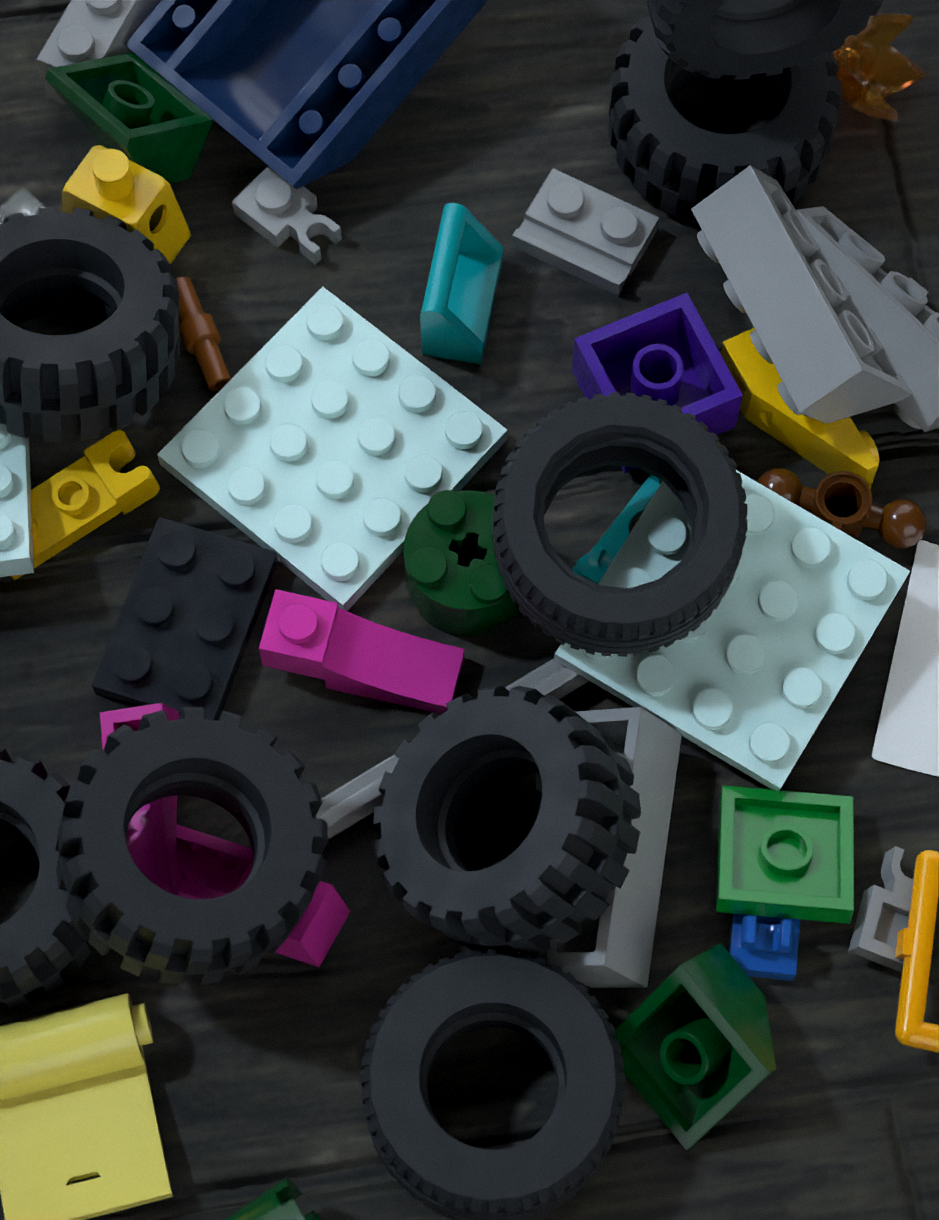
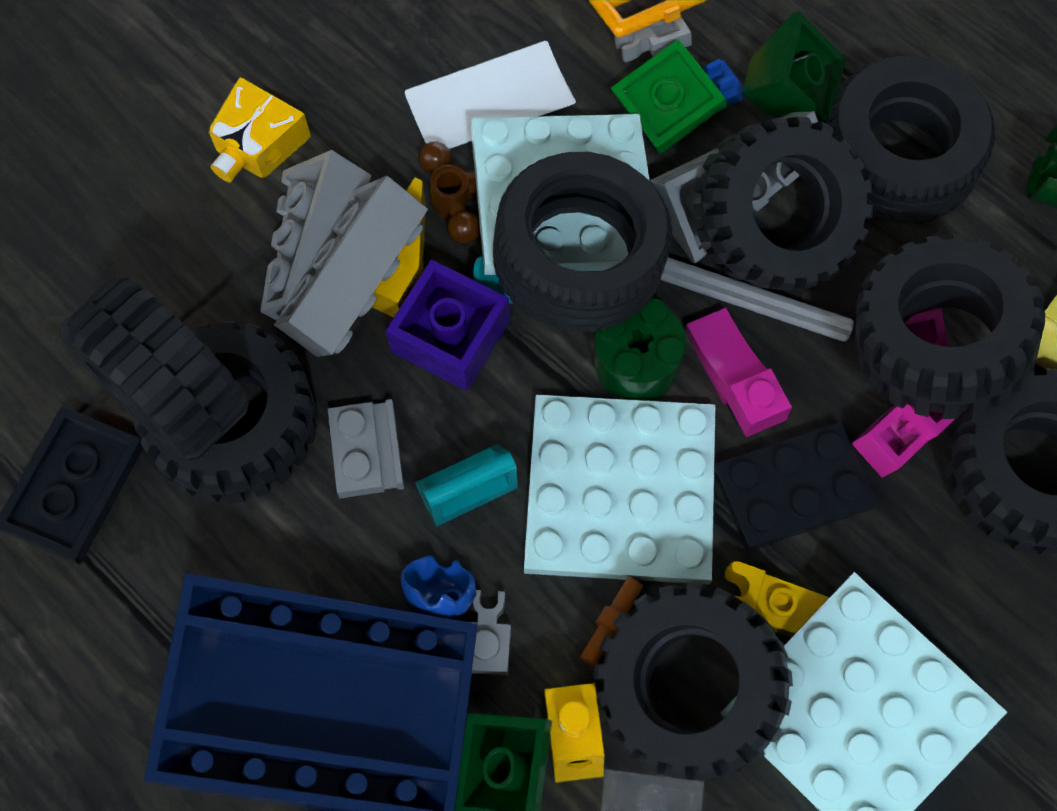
camera: 125 degrees left, 0 degrees up
none -> blue hair [401,555,477,620]

